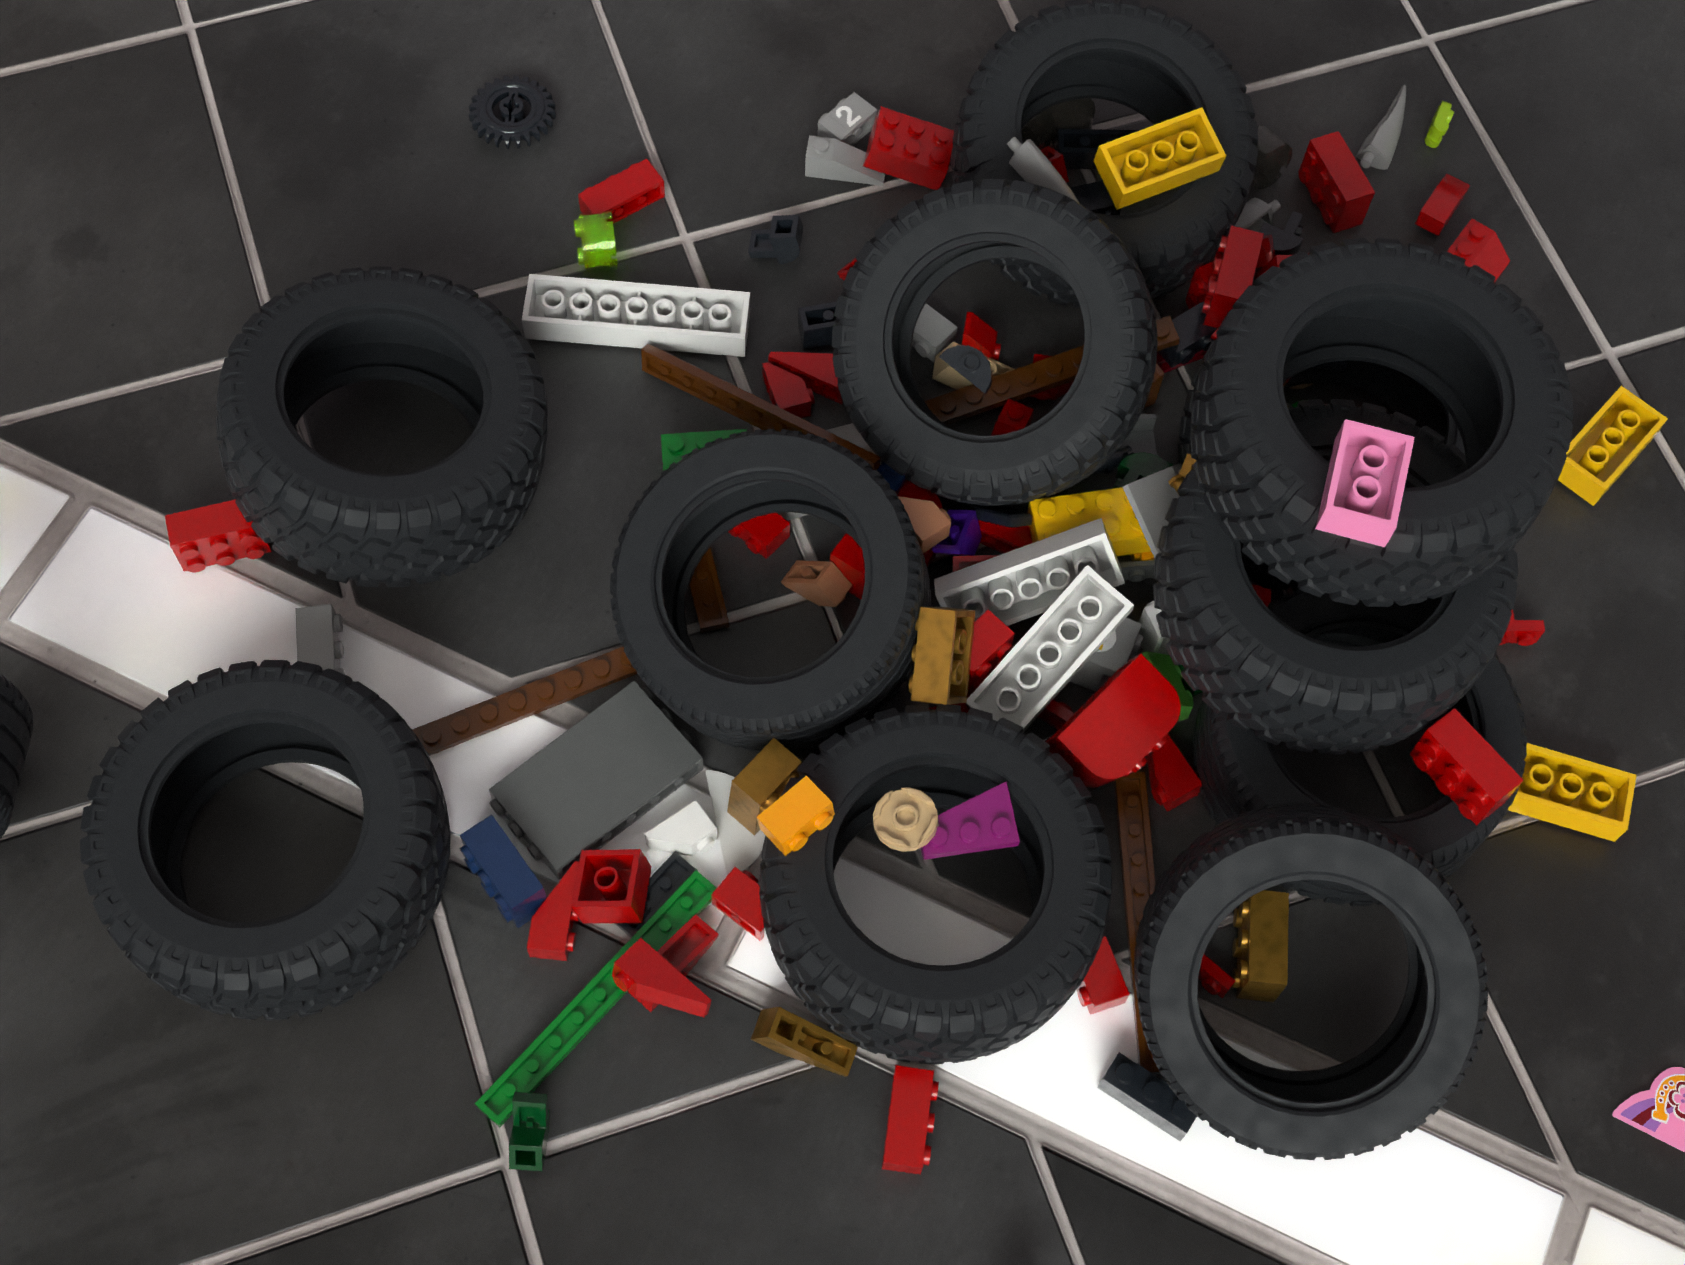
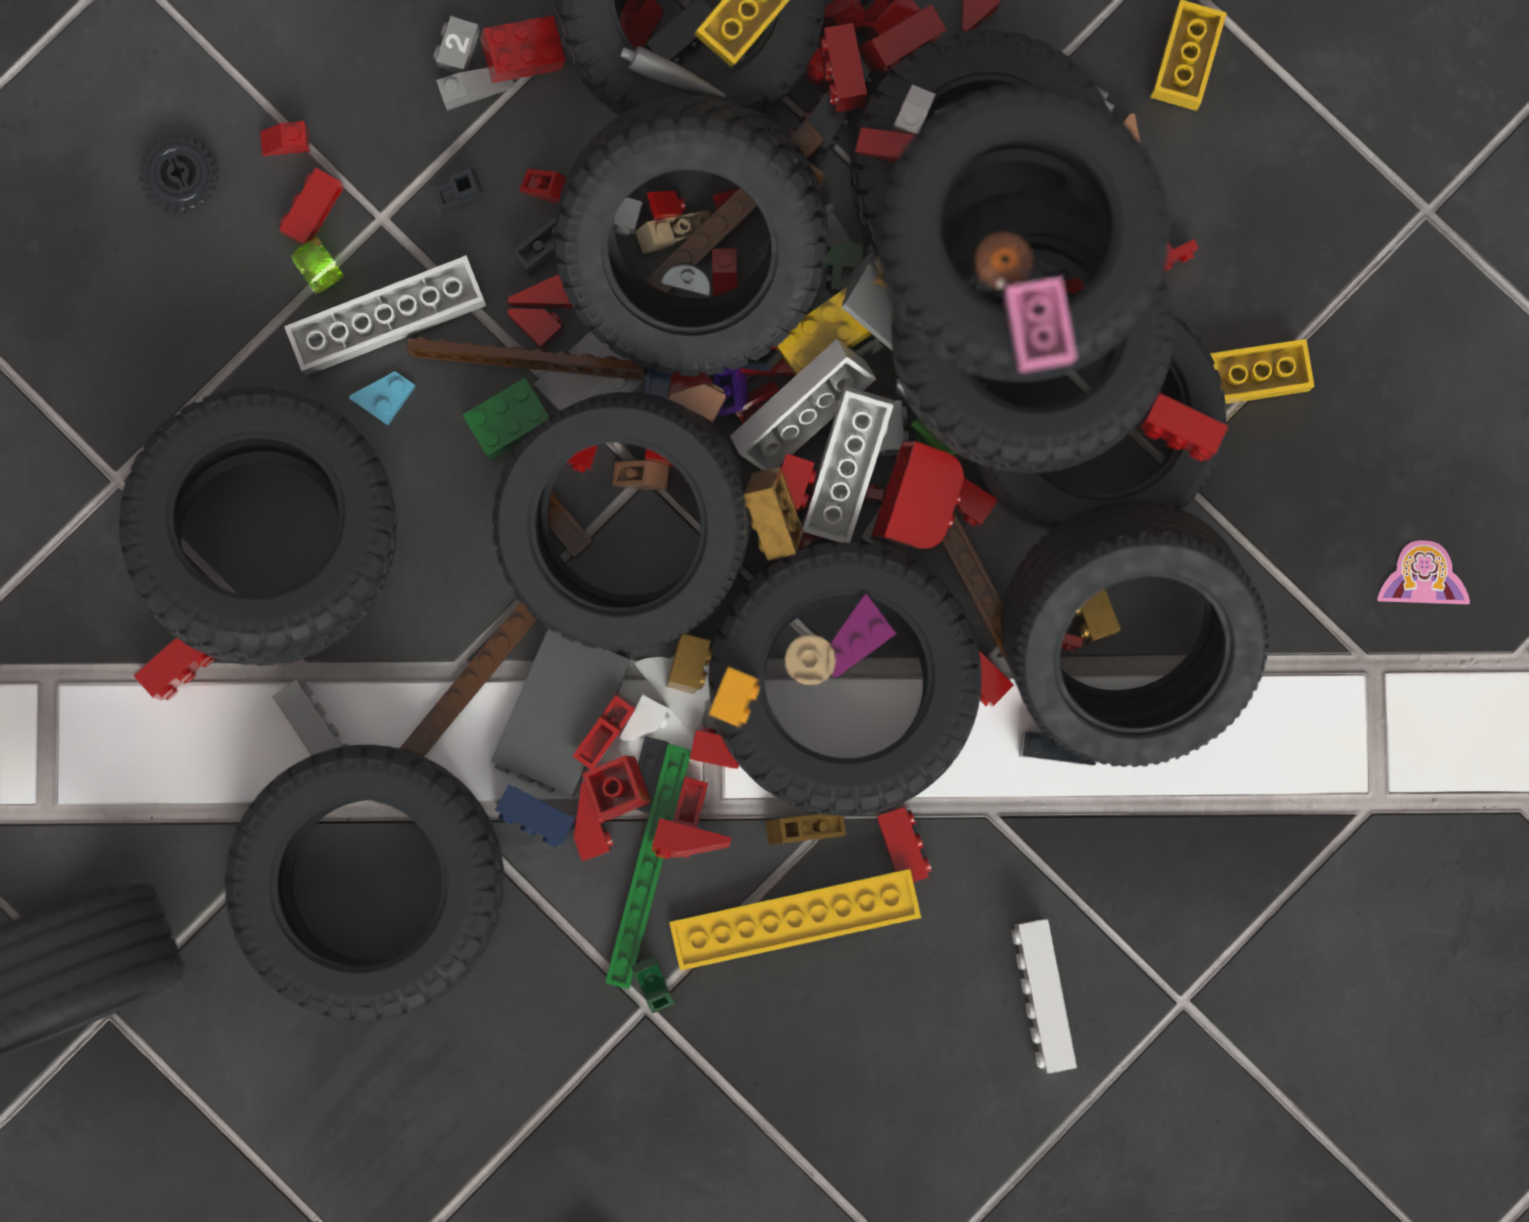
camera: 25 degrees left, 20 degrees up
none -> red slope [260,121,311,156]
none -> medium azure wing [349,371,416,426]
none -> red slope [572,692,637,770]
none -> yellow plate [669,869,921,971]
none -> dish [977,234,1031,288]

